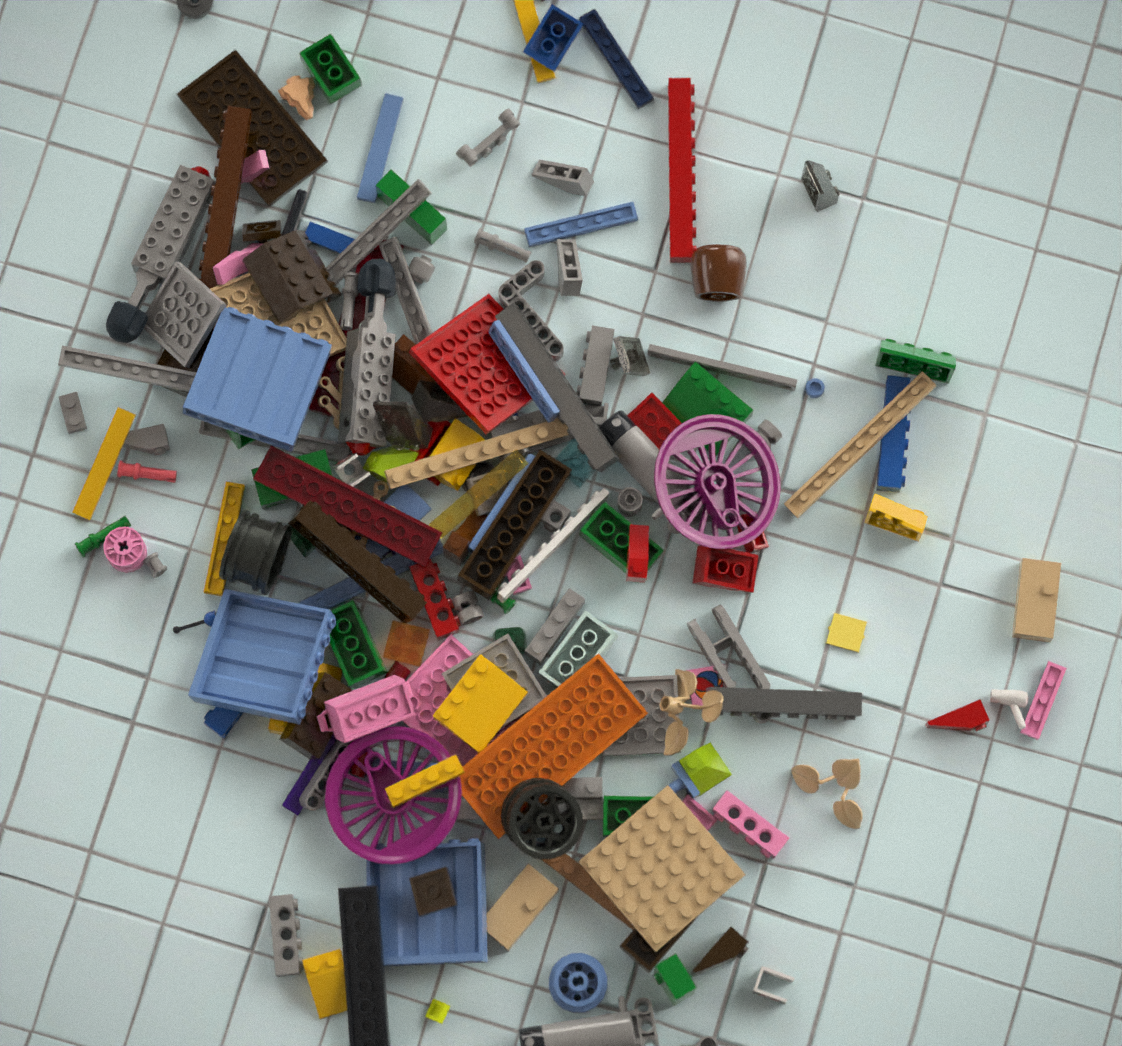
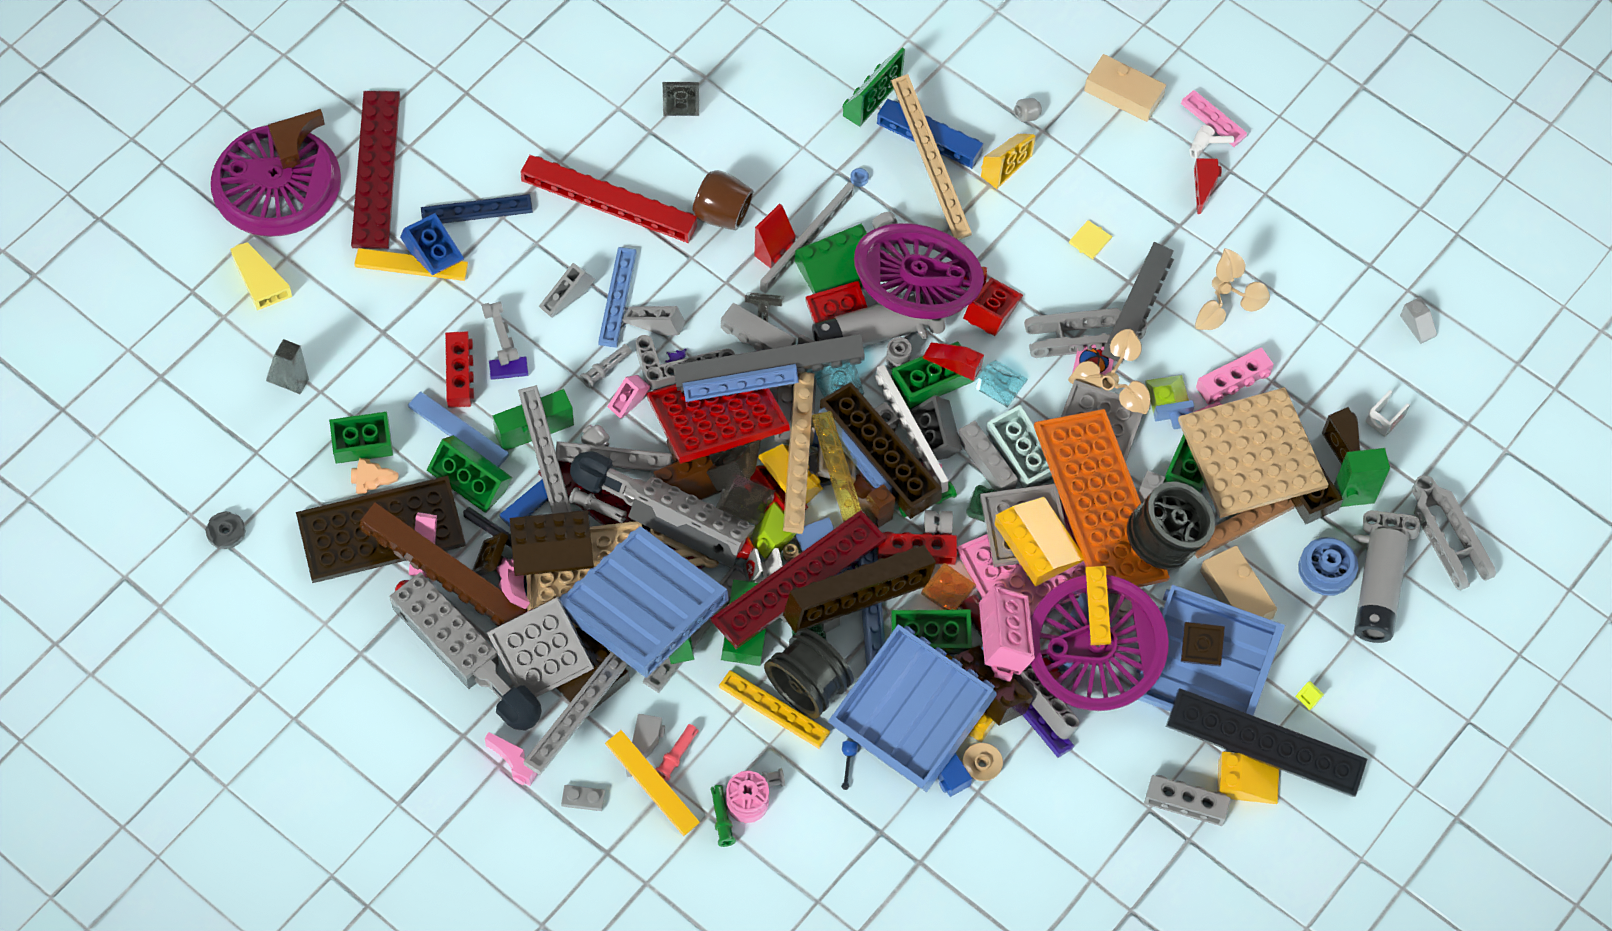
camera: 70 degrees left, 15 degrees down
none -> green slope [426,435,513,513]
none -> red brick [445,331,474,408]
none -> bright pink slope [485,732,537,786]
none -> dark purple tile [489,356,528,380]
none -> bright pink slope [607,375,651,419]
none -> dark purple piece [665,348,687,363]
none -> red slope [754,203,796,268]
none -> dark grey slope [910,395,962,463]
none -> tan dish [963,743,1003,781]
none -> clear light blue slope [976,360,1028,407]
none -> light grey head [1014,98,1042,122]
none -> light grey slope [1400,297,1437,344]

